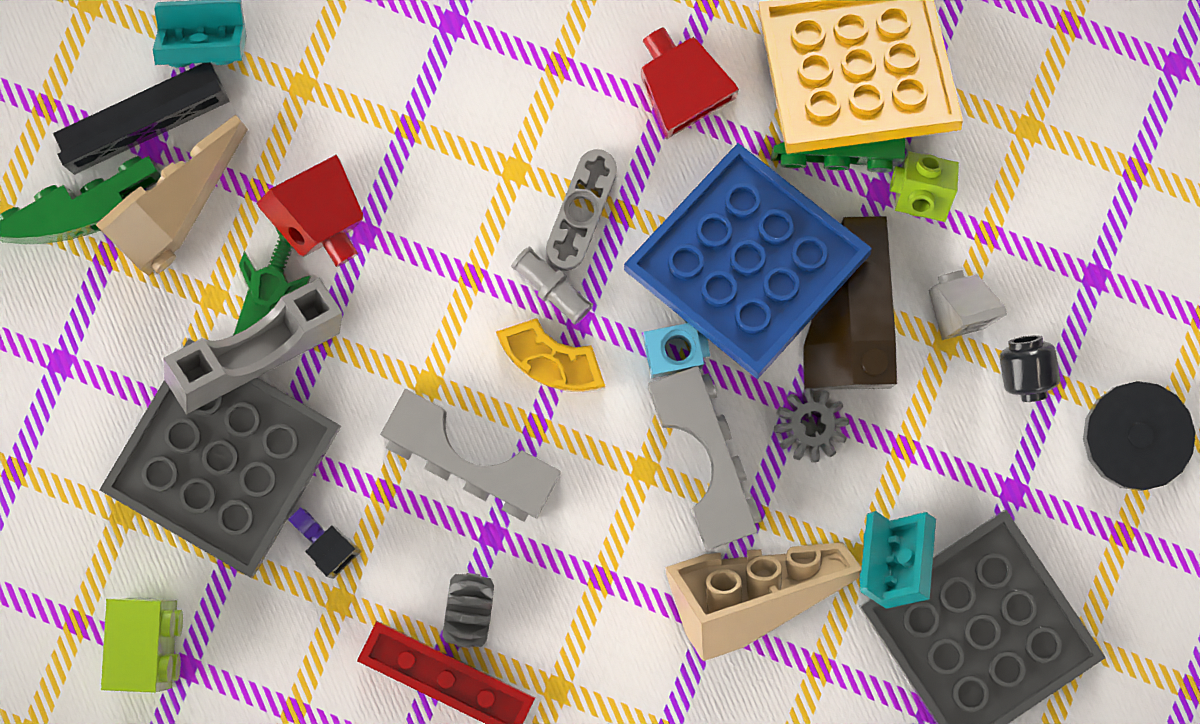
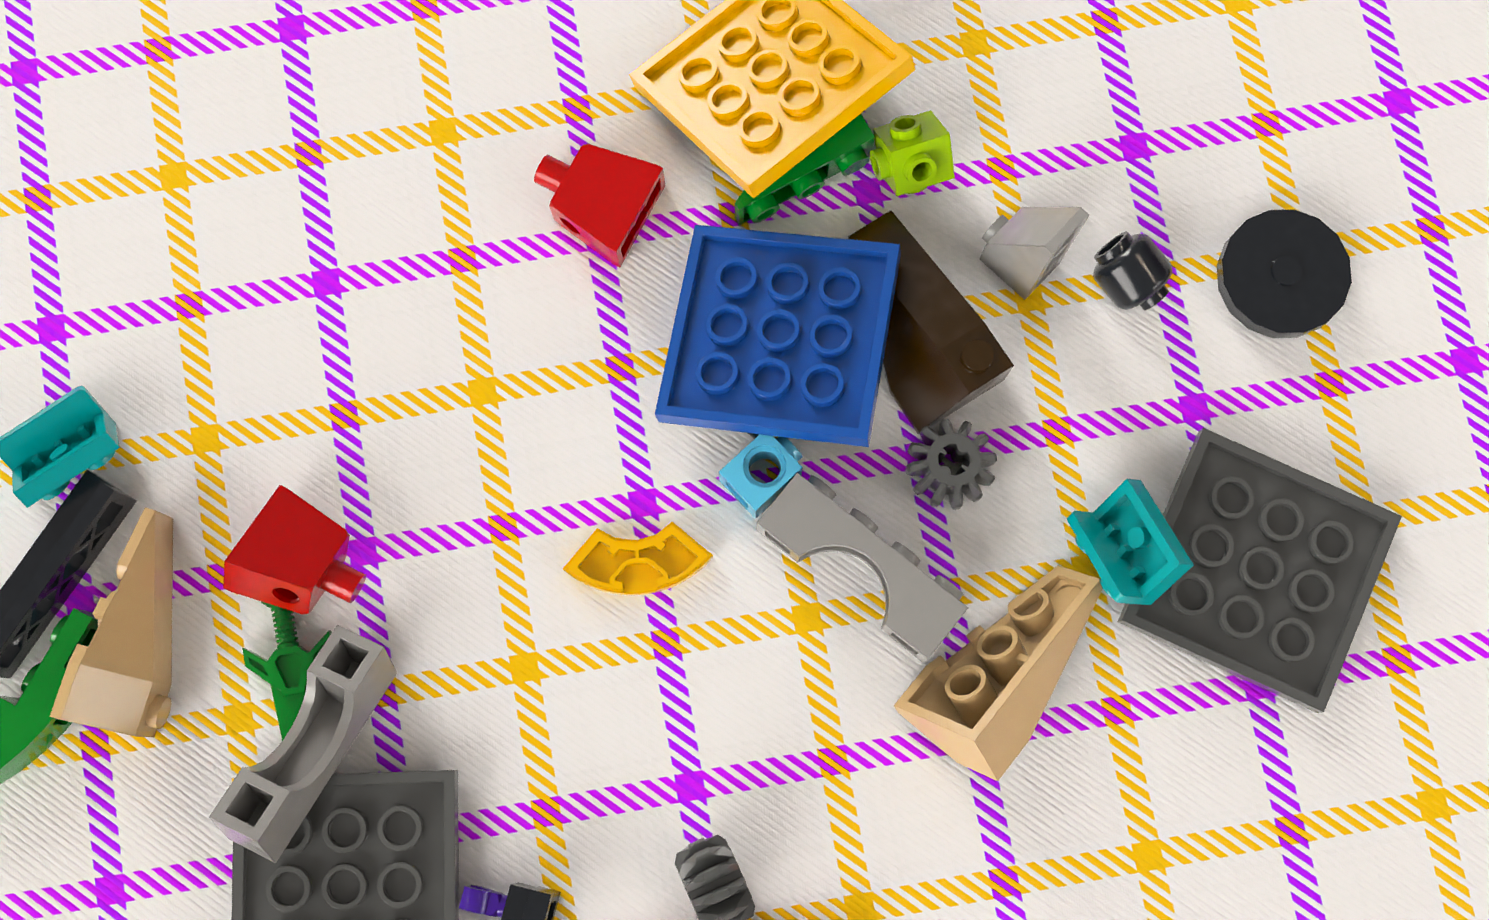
camera: 30 degrees left, 5 degrees down
light grey arch [380,388,561,522] -> none
light grey pin [511,246,593,325] -> none
light grey beam [546,149,617,271] -> none

